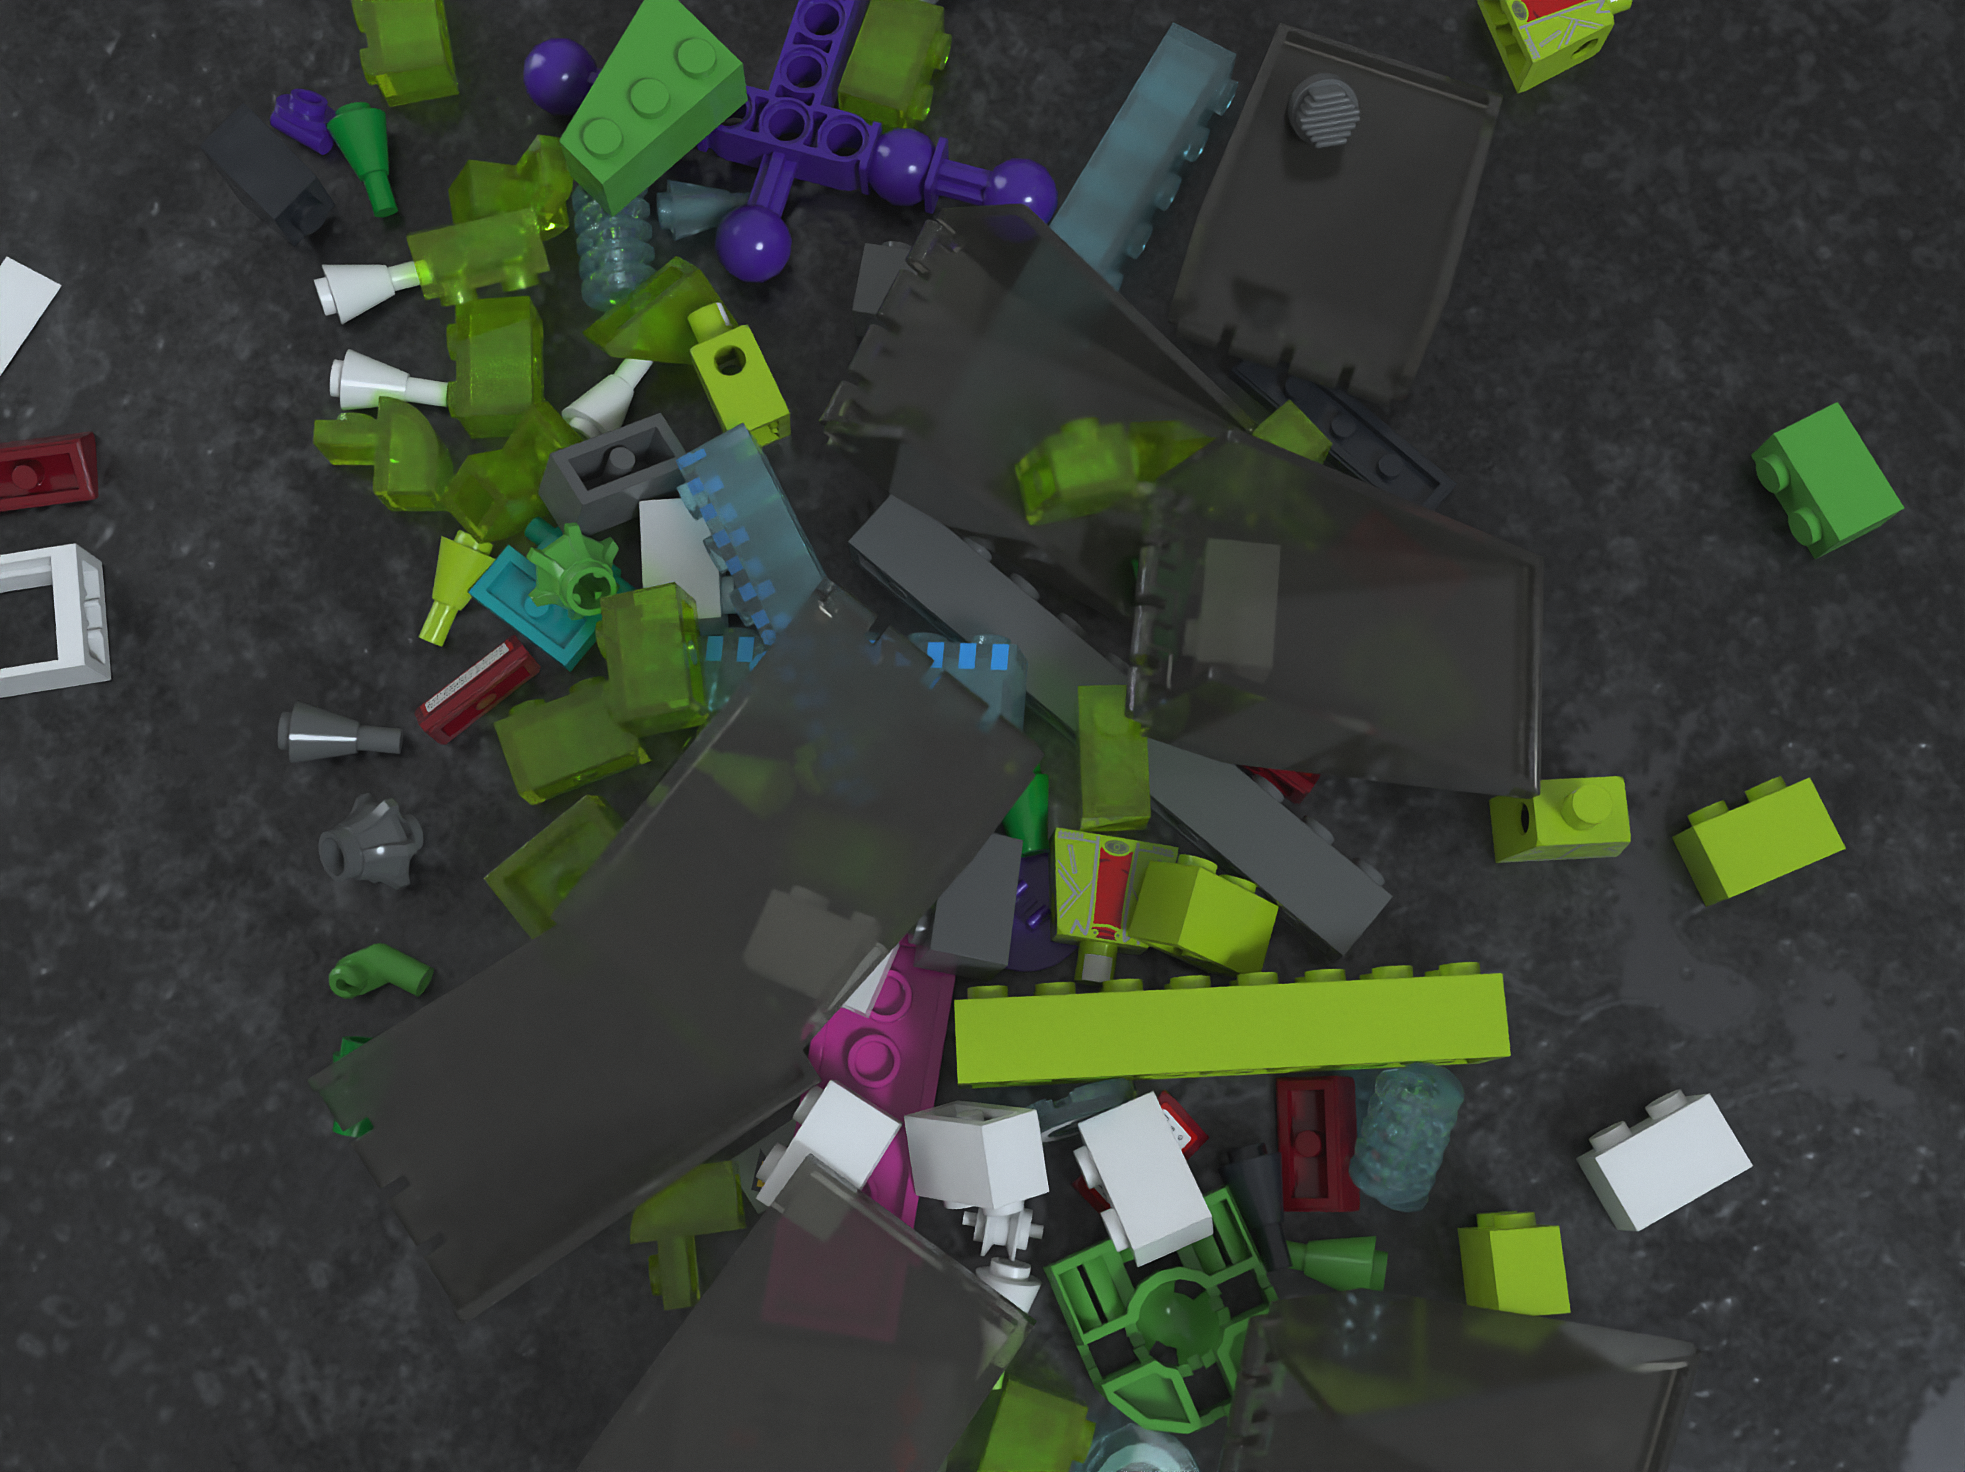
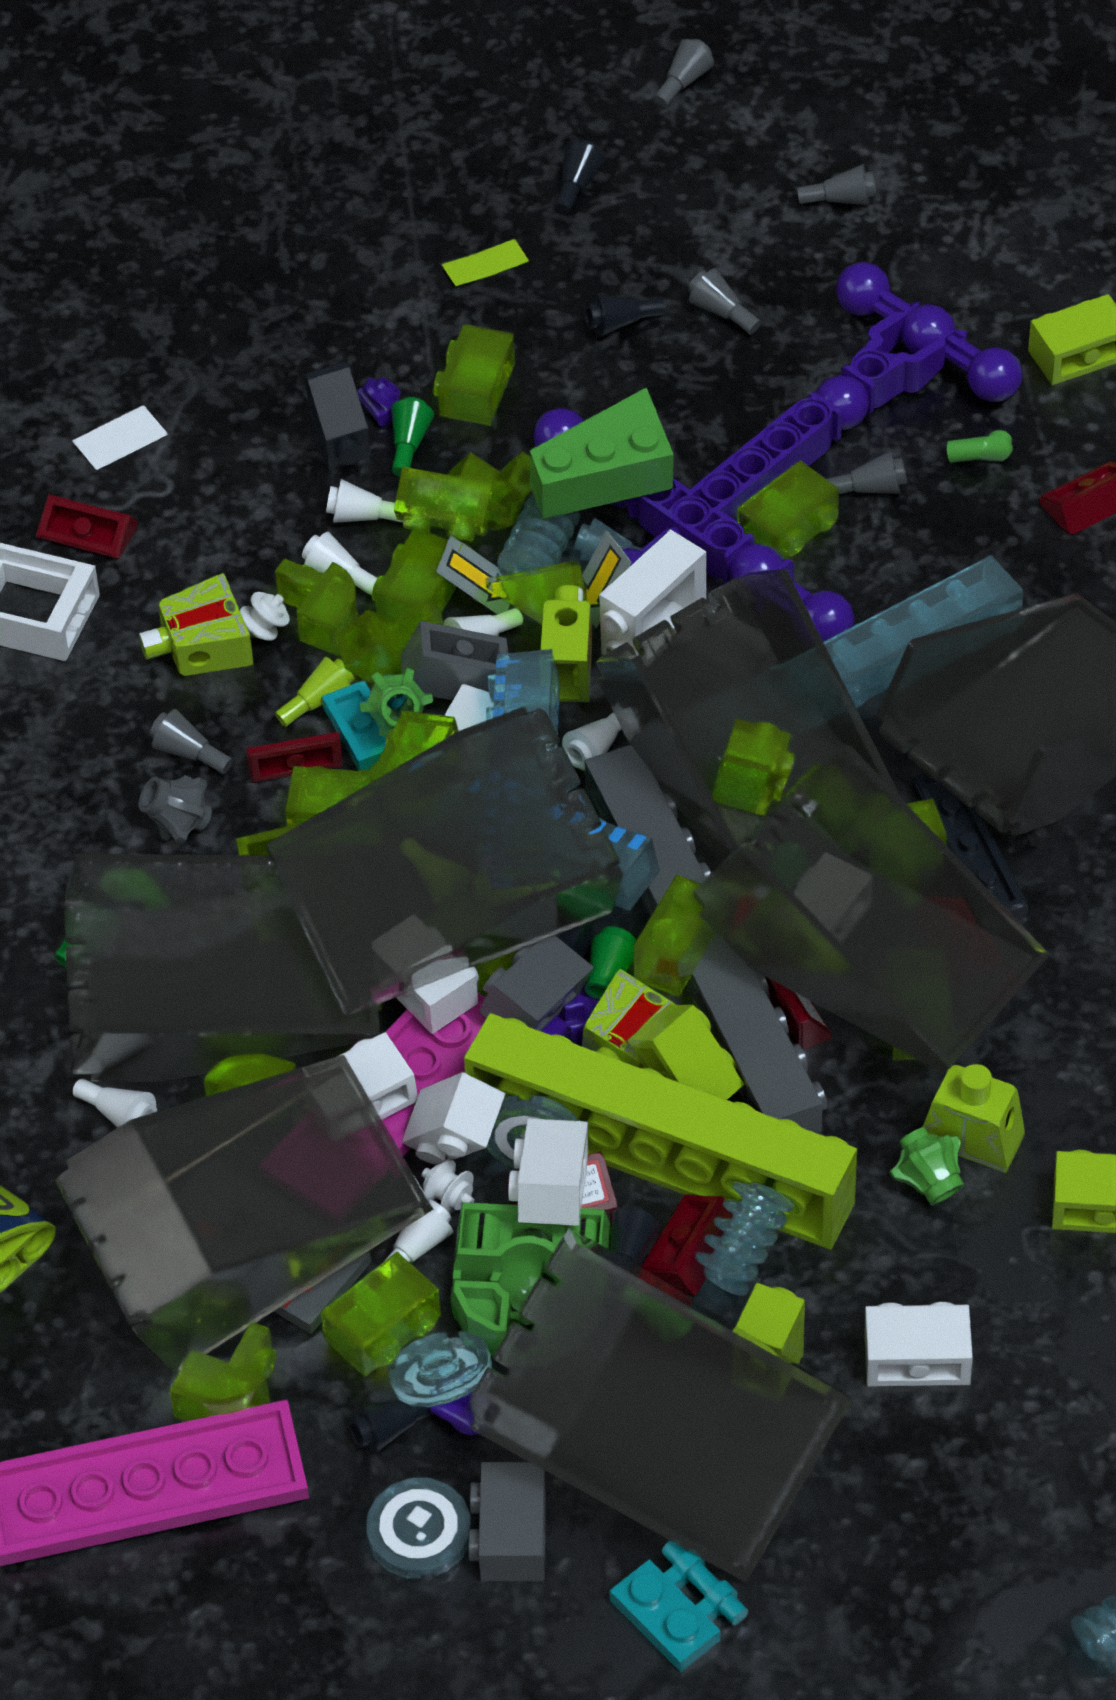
camera: 30 degrees right, 25 degrees down
dark grey piece [1288,73,1360,148] -> none
none -> white cone [73,1079,157,1139]
none -> lime torso [139,573,253,676]
none -> white wheel [240,592,289,641]
none -> light grey sticker [436,535,519,614]
none -> white cone [562,705,634,771]
none -> sticker [577,530,632,628]
none -> white window [599,530,706,676]
none -> bright green rock [889,1127,965,1205]

